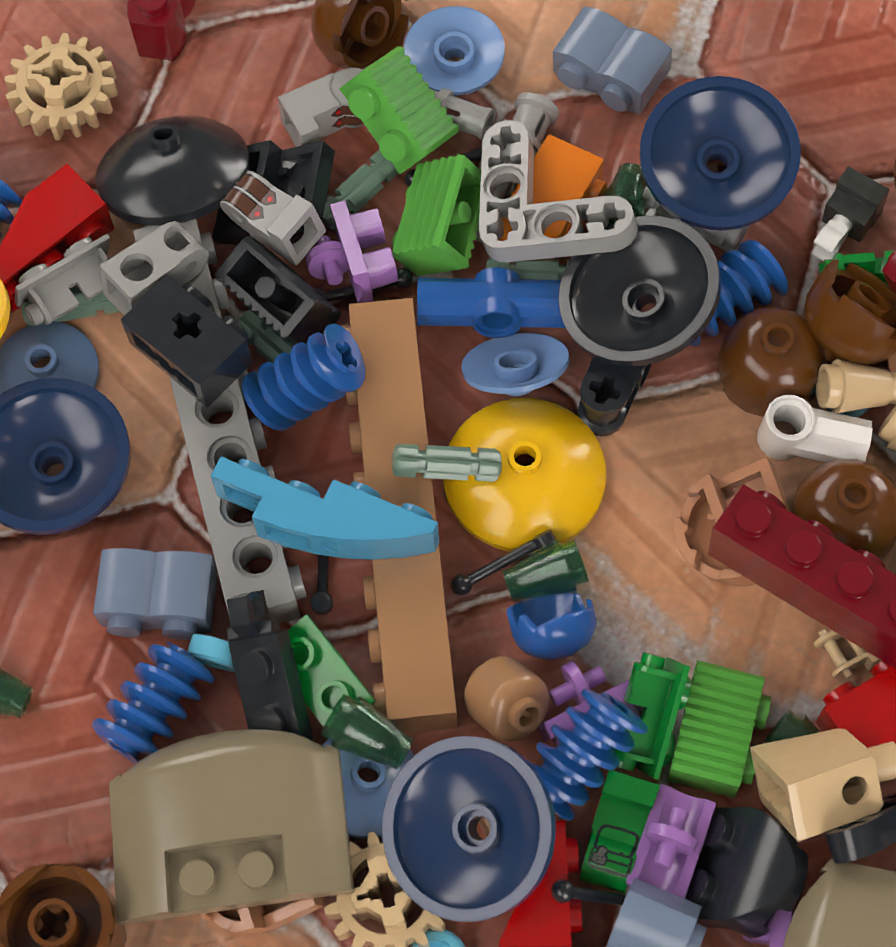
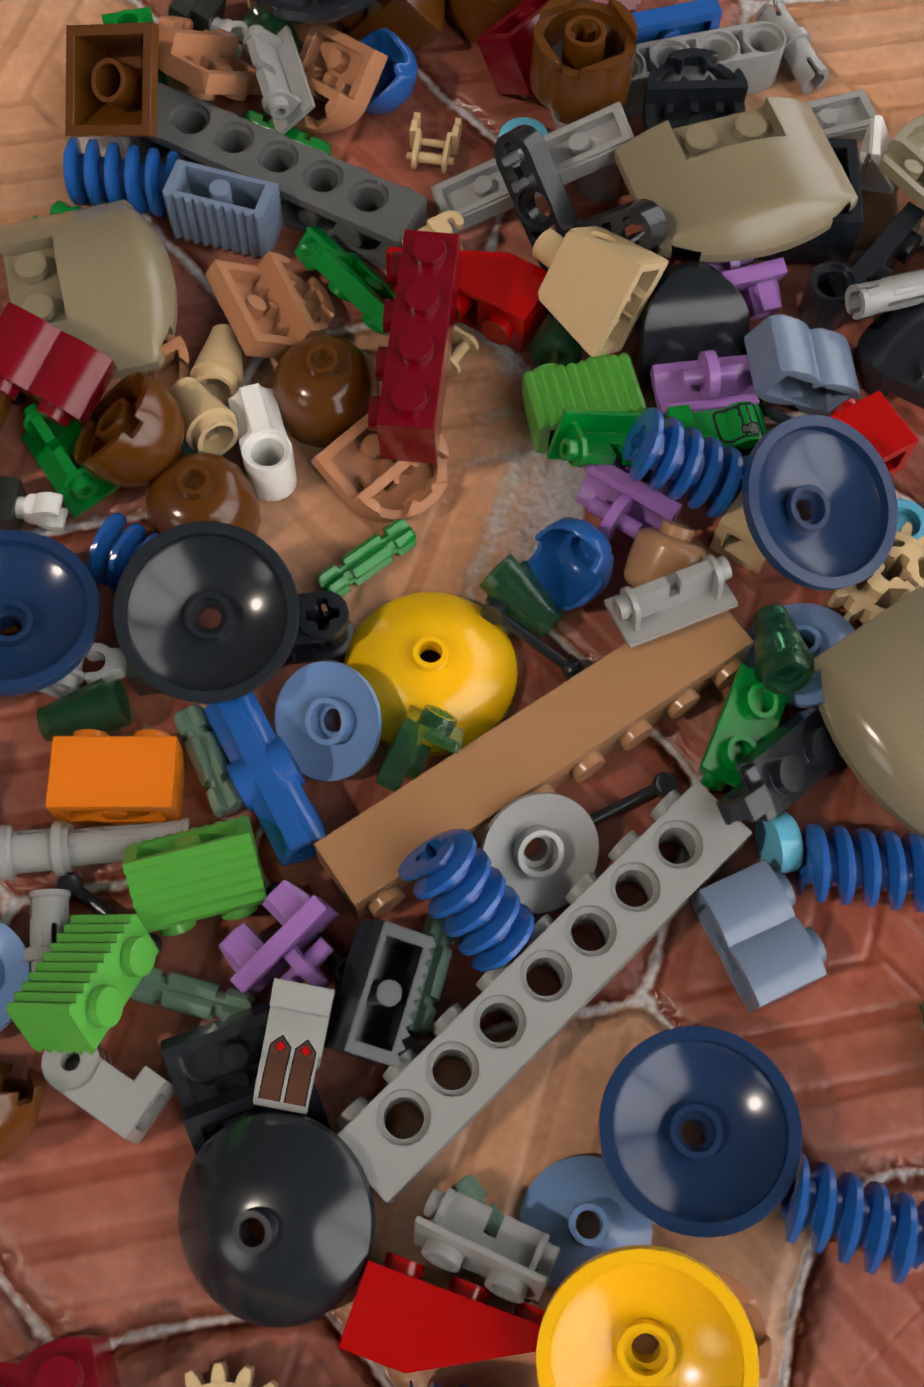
camera: 125 degrees left, 0 degrees up
light grey leg [100,221,209,315] -> none
black brick [121,275,252,408] -> none
dark azure slope [211,457,439,560] -> none
sand green axle [391,443,502,482] -> none
light grey beam [479,120,638,262] -> none
none -> green axle [315,518,416,597]
none -> clear green bracket [375,704,464,792]
none -> light grey dish [480,792,599,914]
none -> light grey hinge [604,554,738,649]

